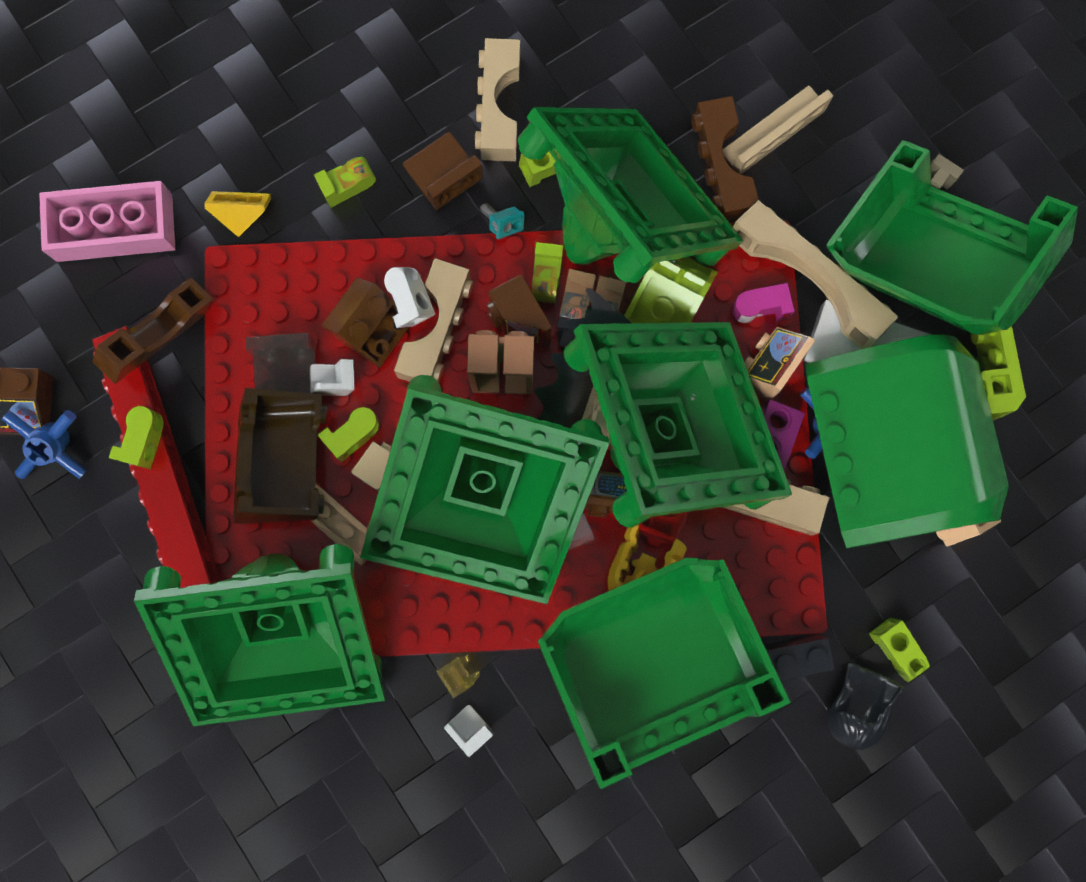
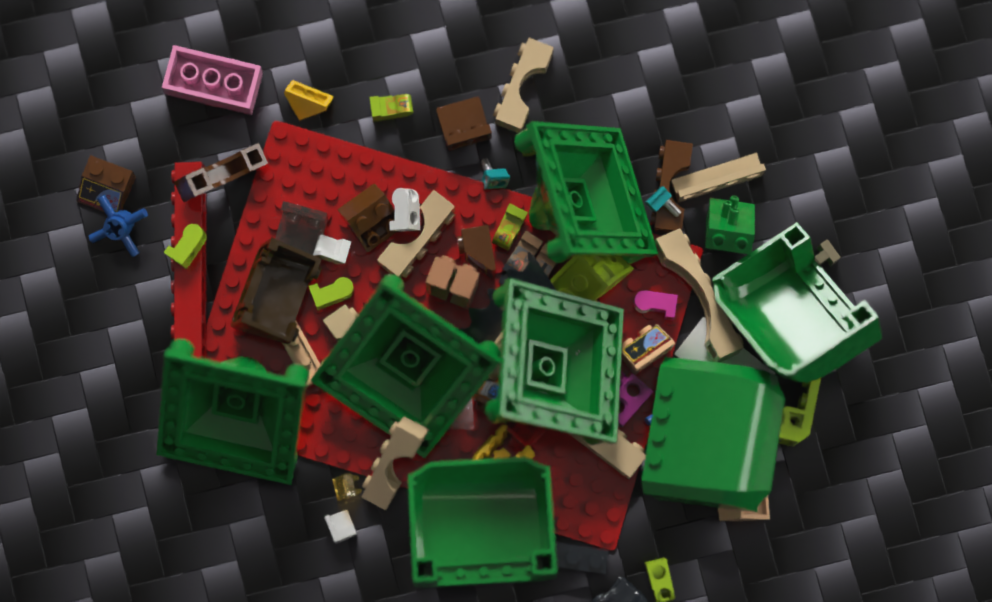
camera: 20 degrees right, 0 degrees up
none -> tan arch [362,416,428,510]
none -> teal piece [645,186,681,217]
none -> green piece [705,196,755,255]

